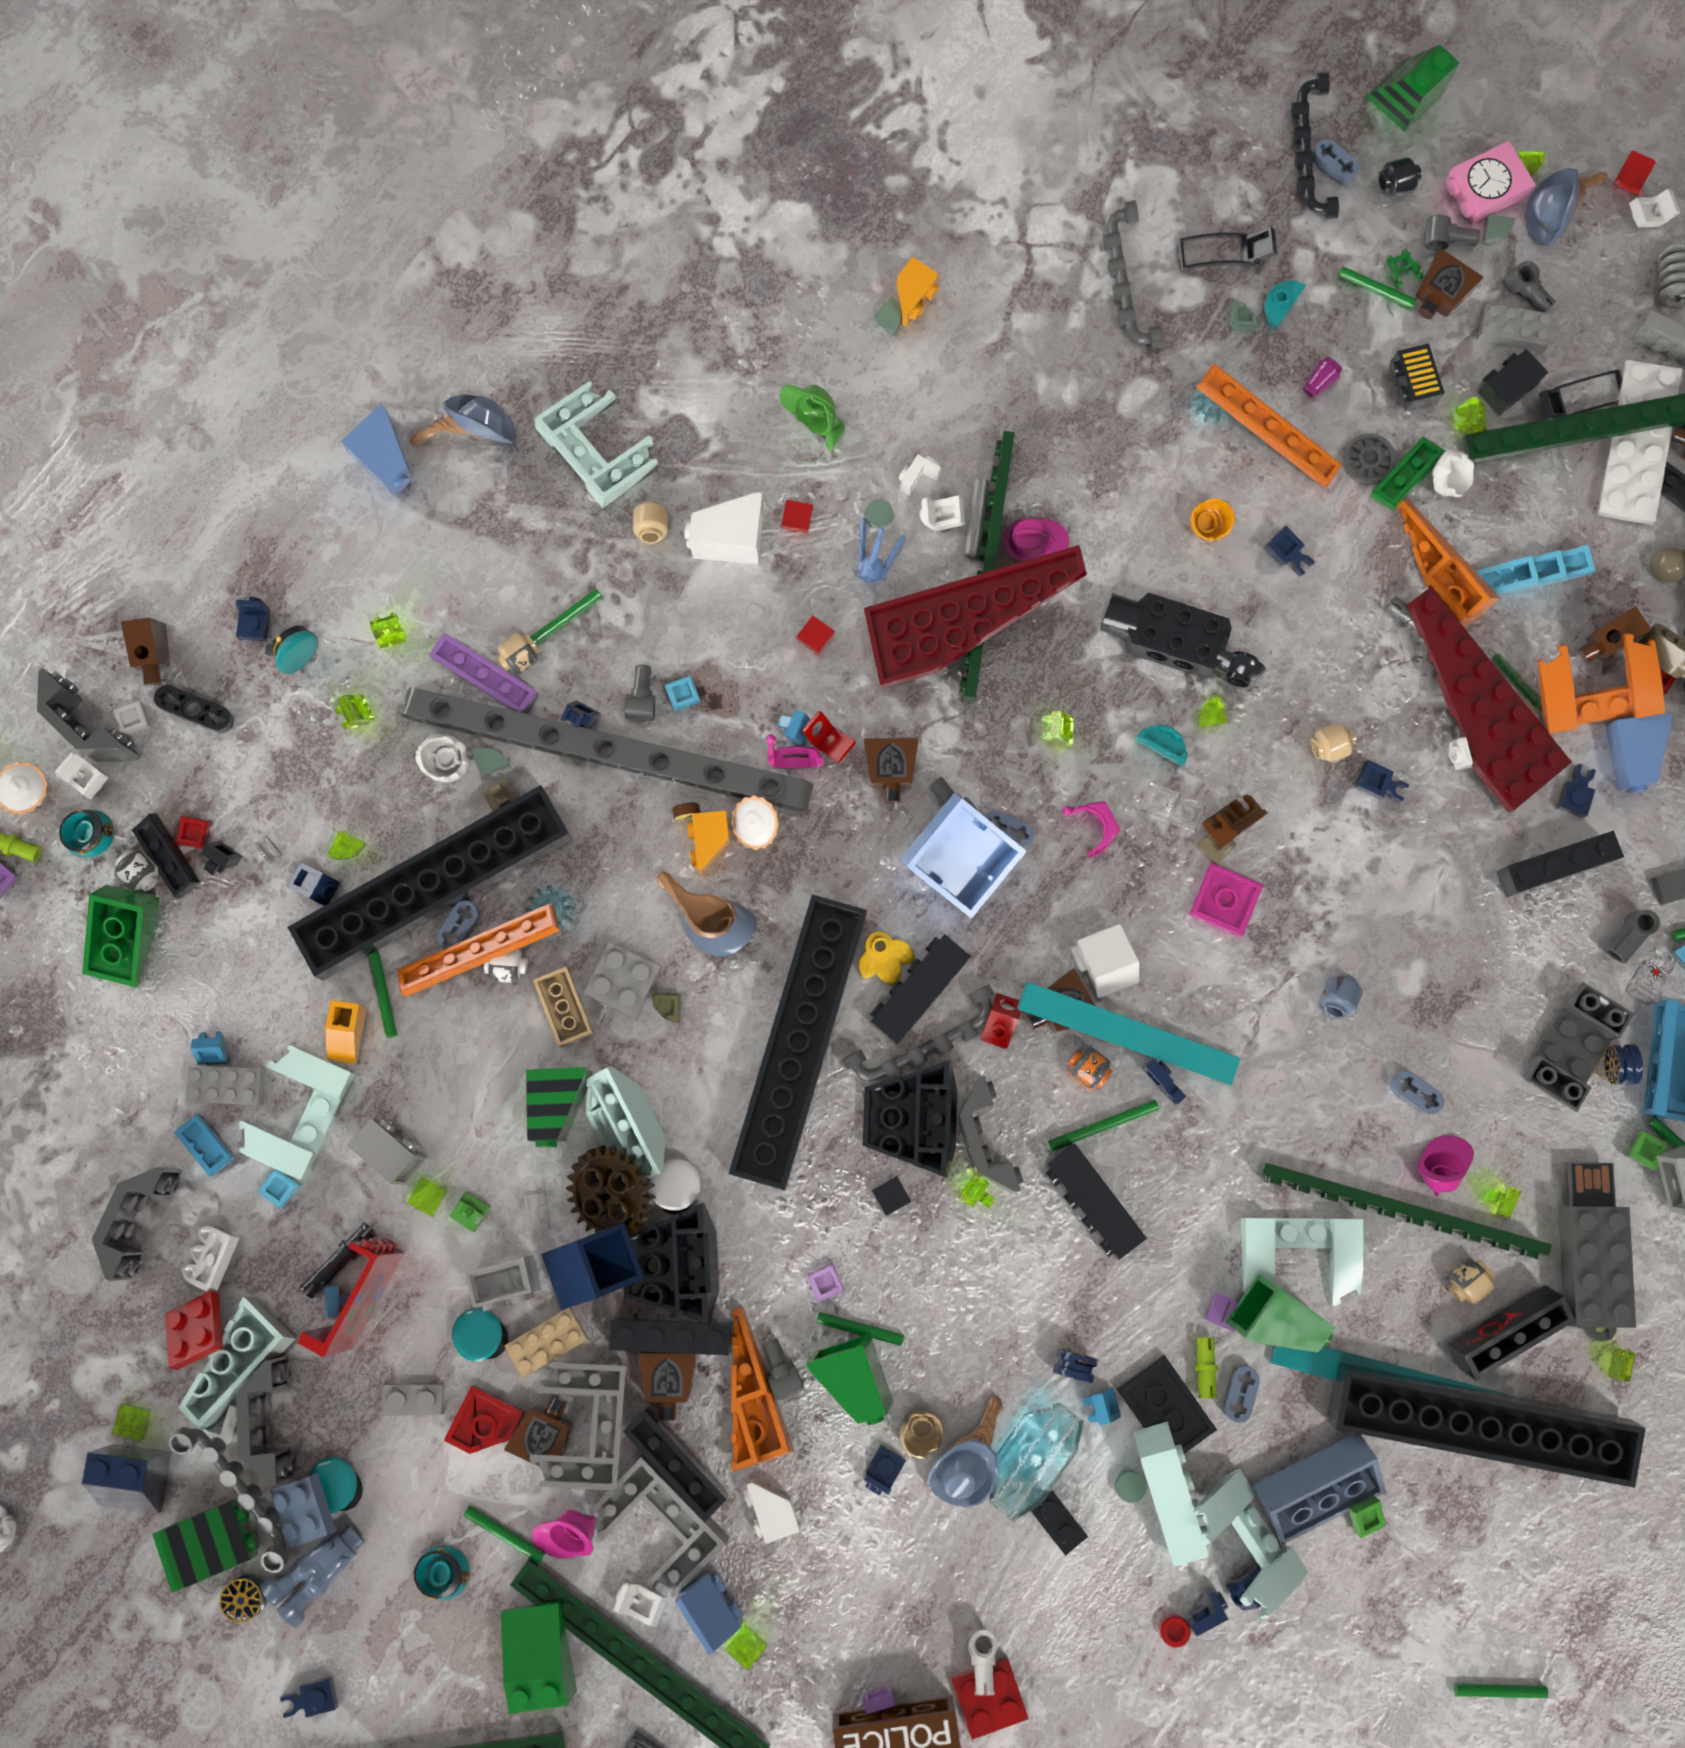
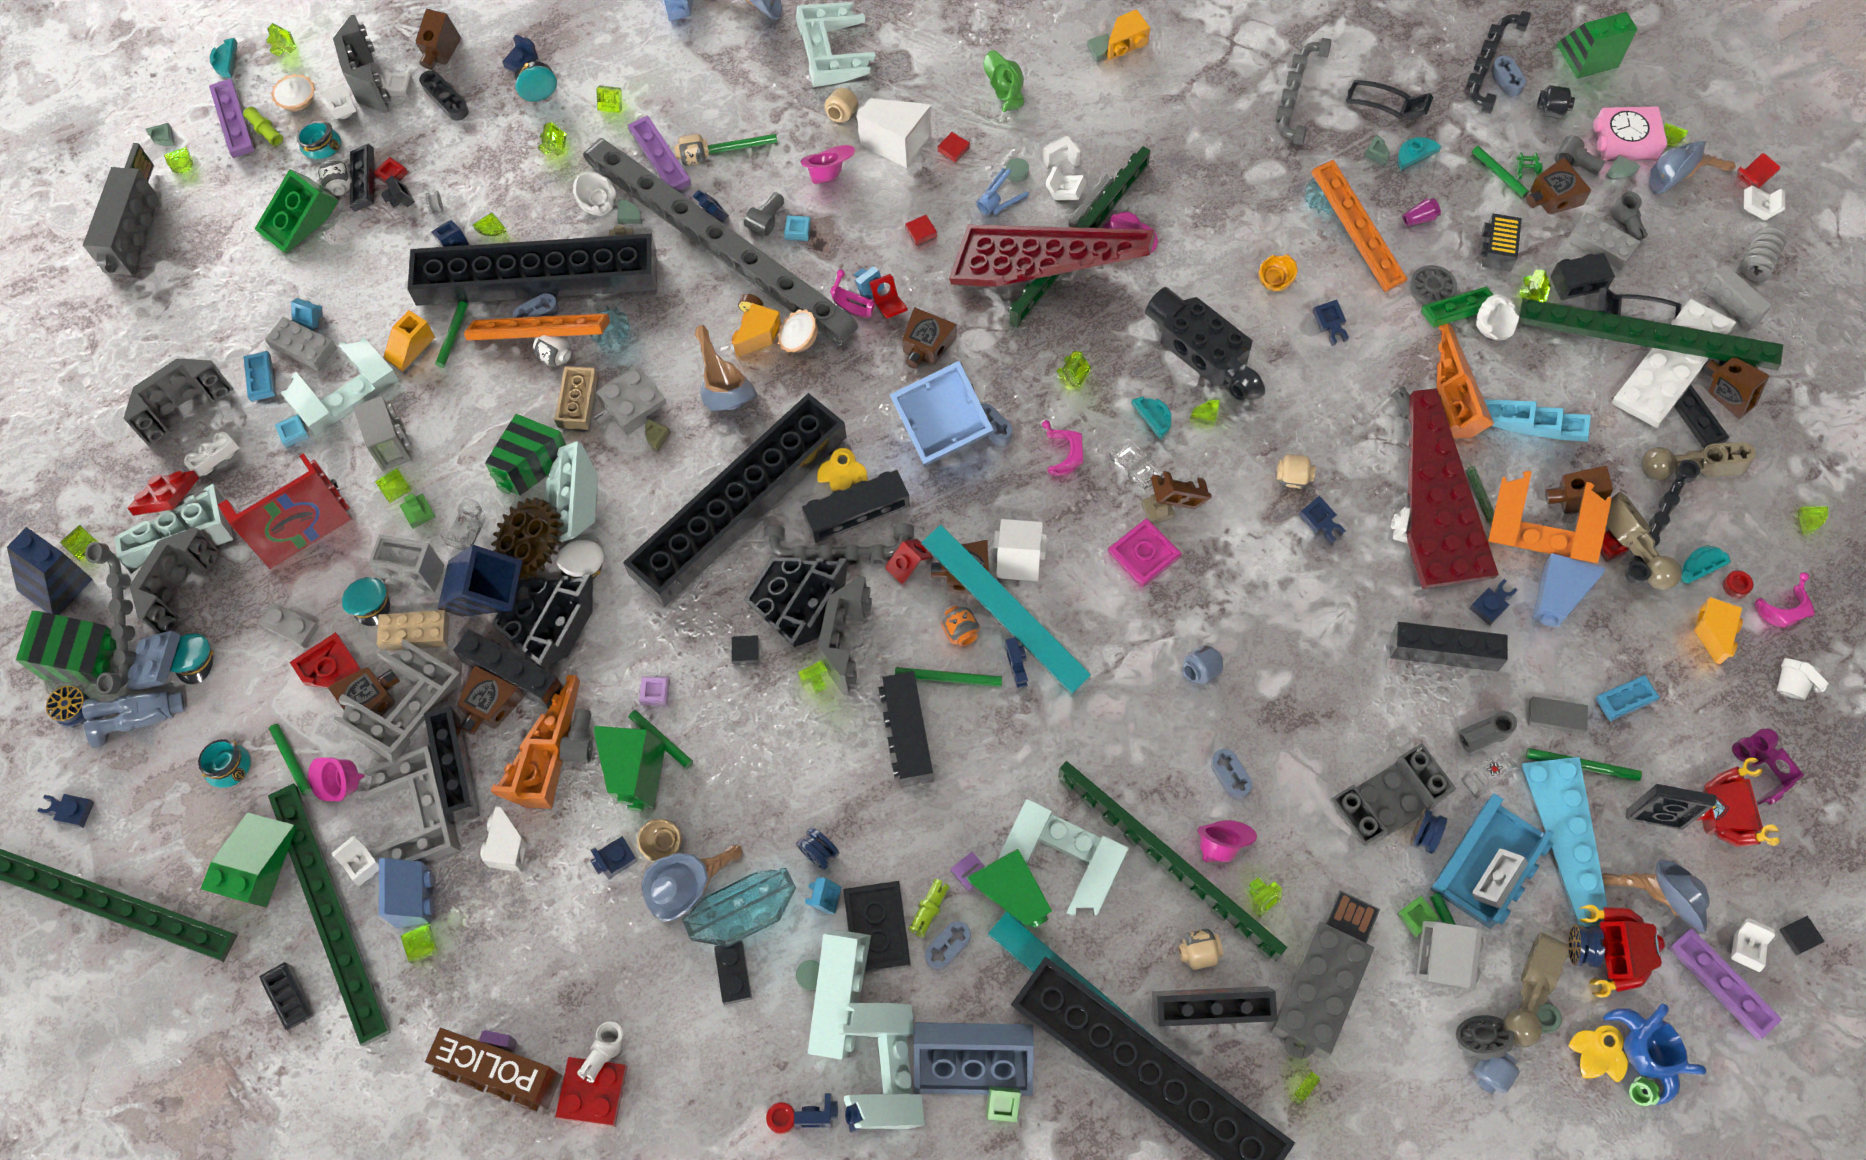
camera: 30 degrees right, 15 degrees down
none -> dark pink piece [800,145,855,184]

